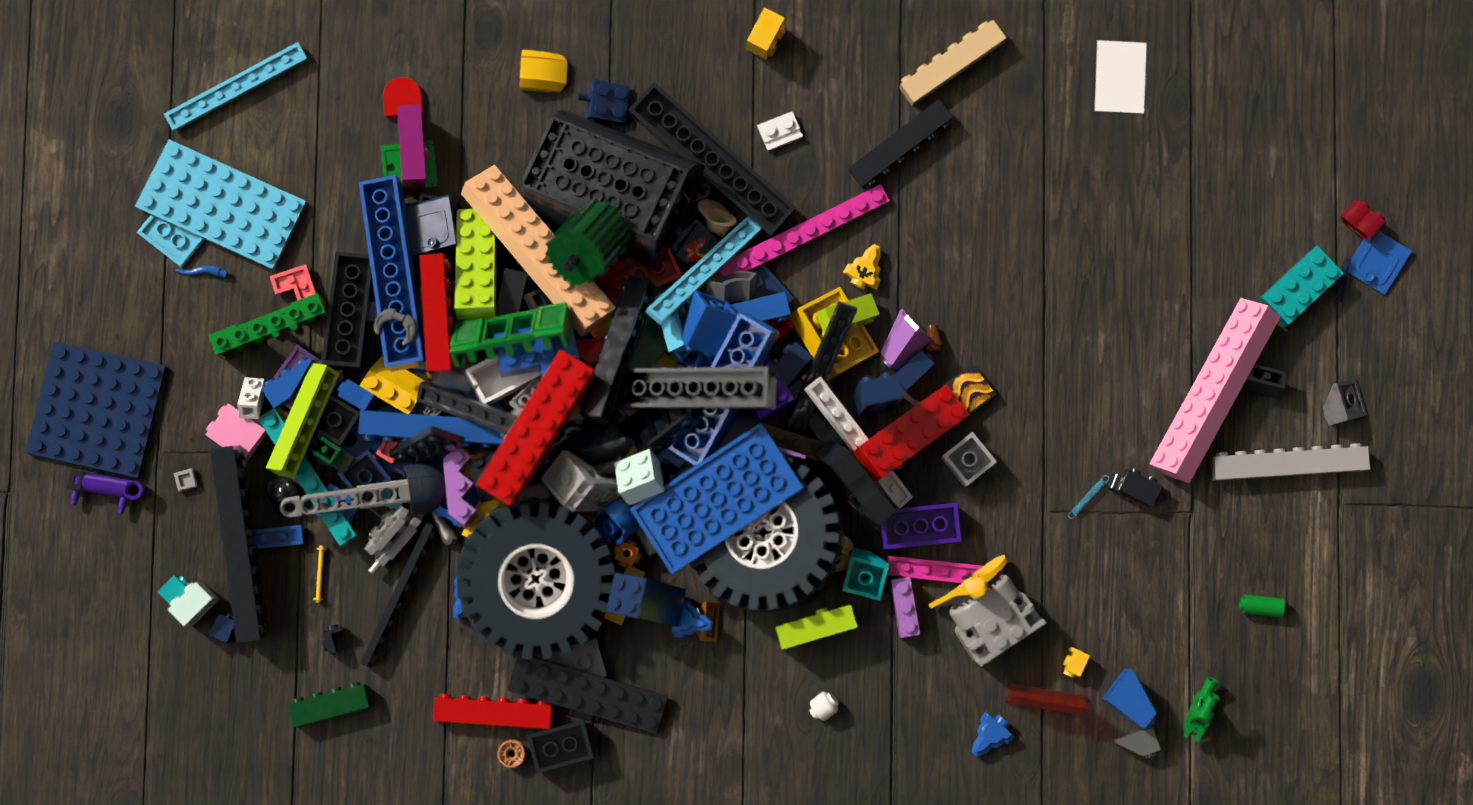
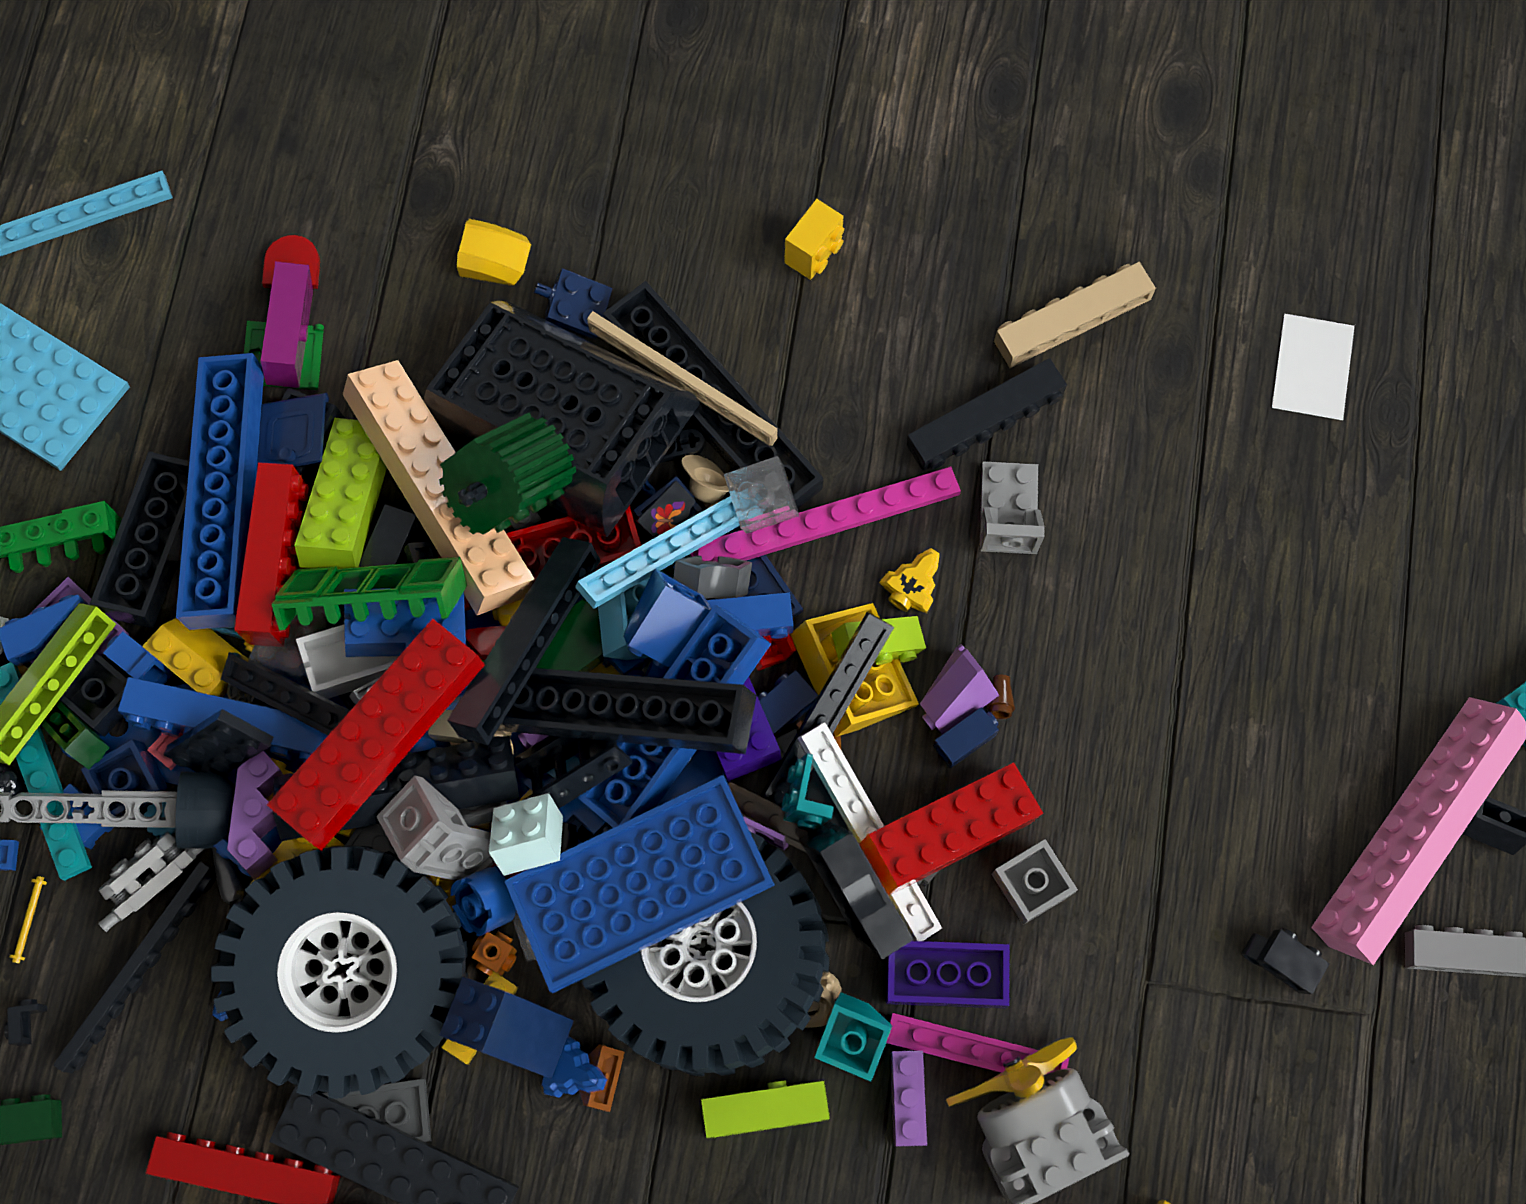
camera: 10 degrees right, 10 degrees down
coral plate [270,264,316,300] -> none
dark grey piece [374,309,416,345] -> none
white plate [757,111,803,152] -> none
dark blue brick [853,372,903,417] -> none
slope [942,363,997,419] -> none
medium azure piece [1069,475,1109,518] -> none
green brick [1239,594,1285,618] -> none
none -> tan tile [587,311,777,446]
none -> clear brick [724,456,800,534]
none -> teal bracket [781,753,833,831]
none -> light grey bracket [980,462,1044,554]

